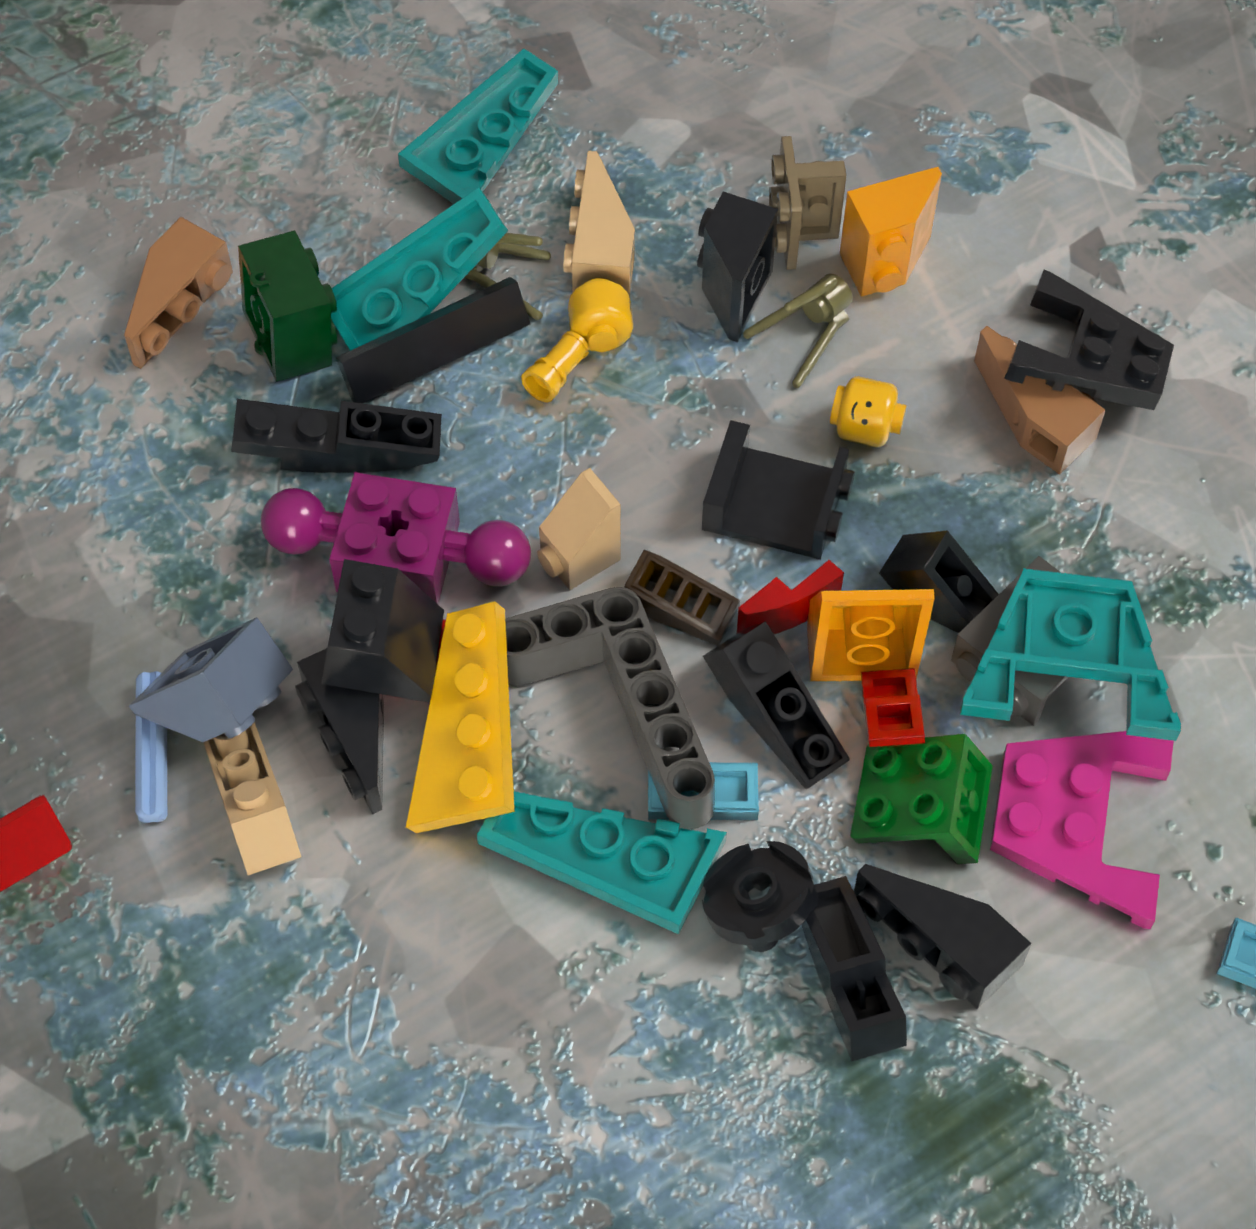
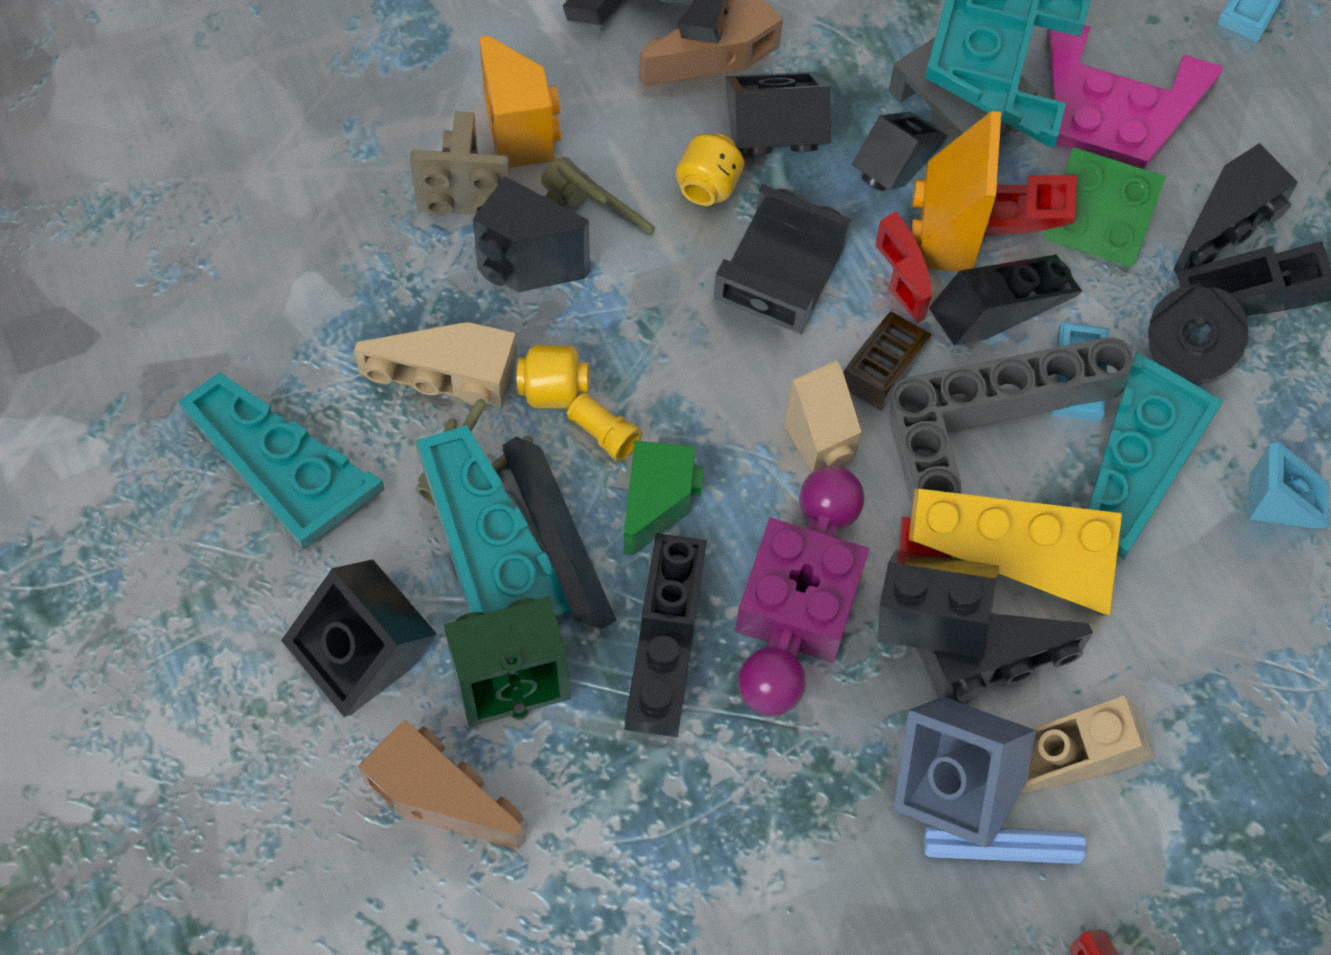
camera: 85 degrees left, 5 degrees up
none -> black slope [281,559,437,717]
none -> green slope [623,441,704,555]
none -> black slope [726,71,831,155]
none -> medium azure slope [1249,442,1329,529]

